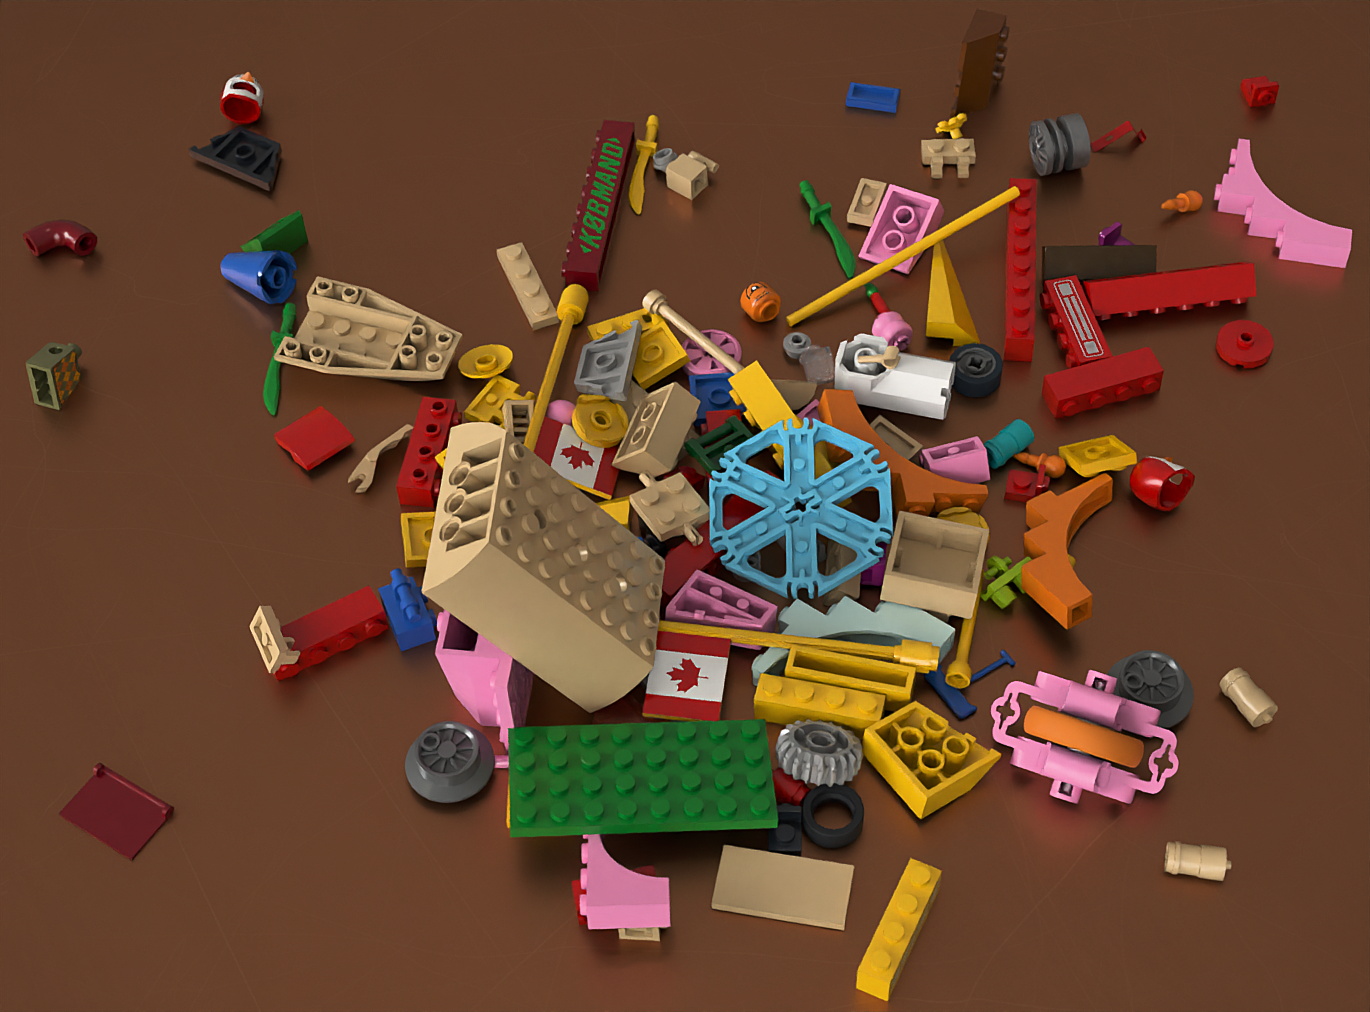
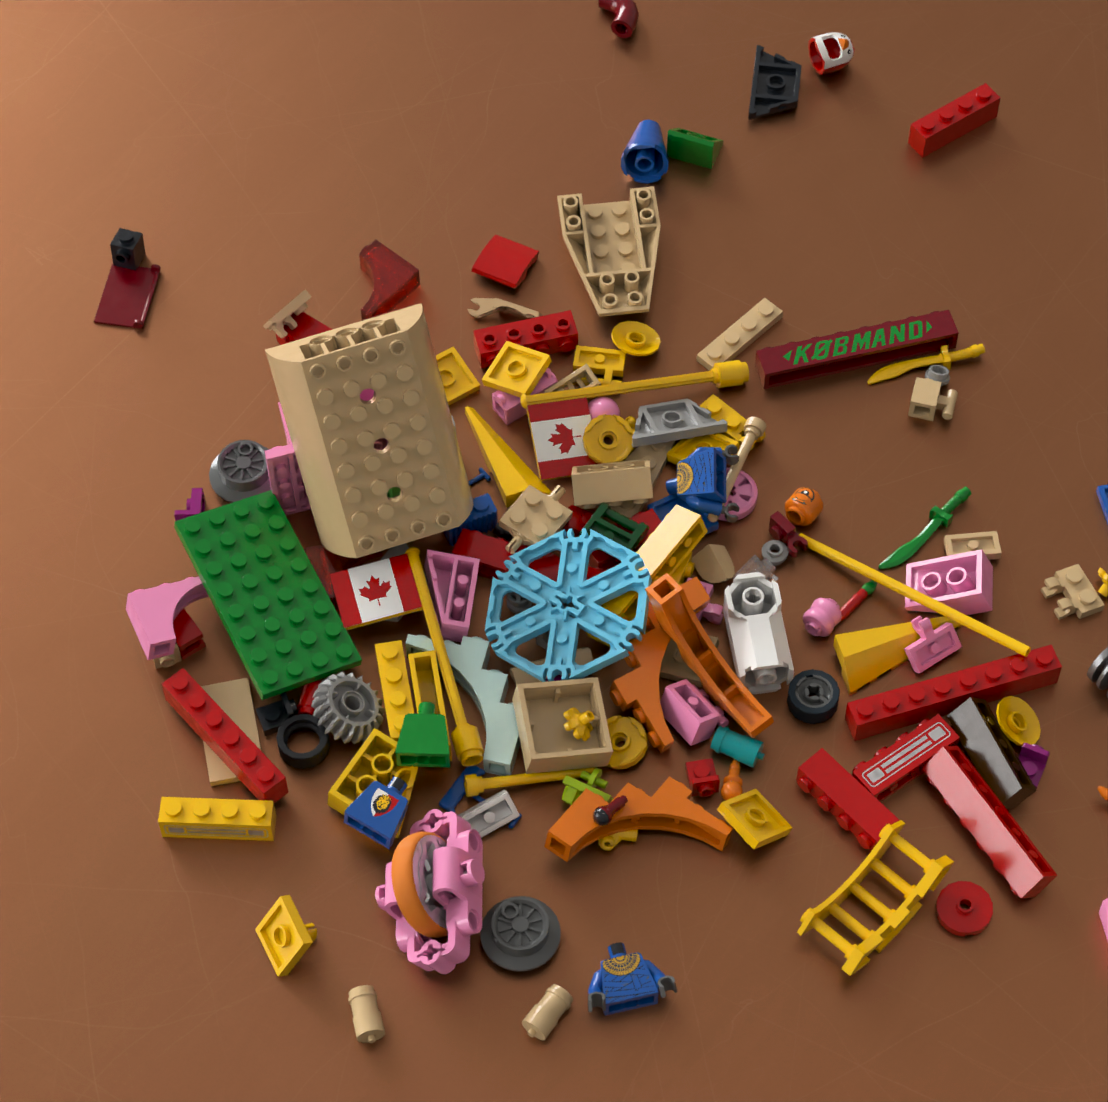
camera: 65 degrees right, 5 degrees up
olive torso [26,342,82,410] -> none
green sword [263,303,297,415] -> none
tan hand [858,346,901,369] -> none
red piece [1129,456,1195,511] -> none
none -> black brick [110,228,146,271]
none -> red brick [161,668,289,803]
none -> magenta bracket [174,488,206,521]
none -> yellow tile [255,895,317,977]
none -> blue torso [344,776,408,849]
none -> clear red arch [359,240,420,321]
none -> green torso [396,702,450,768]
none -> white slope [459,790,520,838]
none -> yellow plant [563,707,594,741]
none -> blue torso [588,942,678,1016]
none -> piece [593,795,628,826]
none -> orange arch [645,573,774,738]
none -> blue torso [666,444,739,523]
none -> dark red plate [769,511,808,558]
none -> yellow fence [797,820,954,976]
none -> bright pink plate [904,616,962,673]
none -> red brick [908,83,1001,158]
none -> yellow dish [996,696,1041,746]

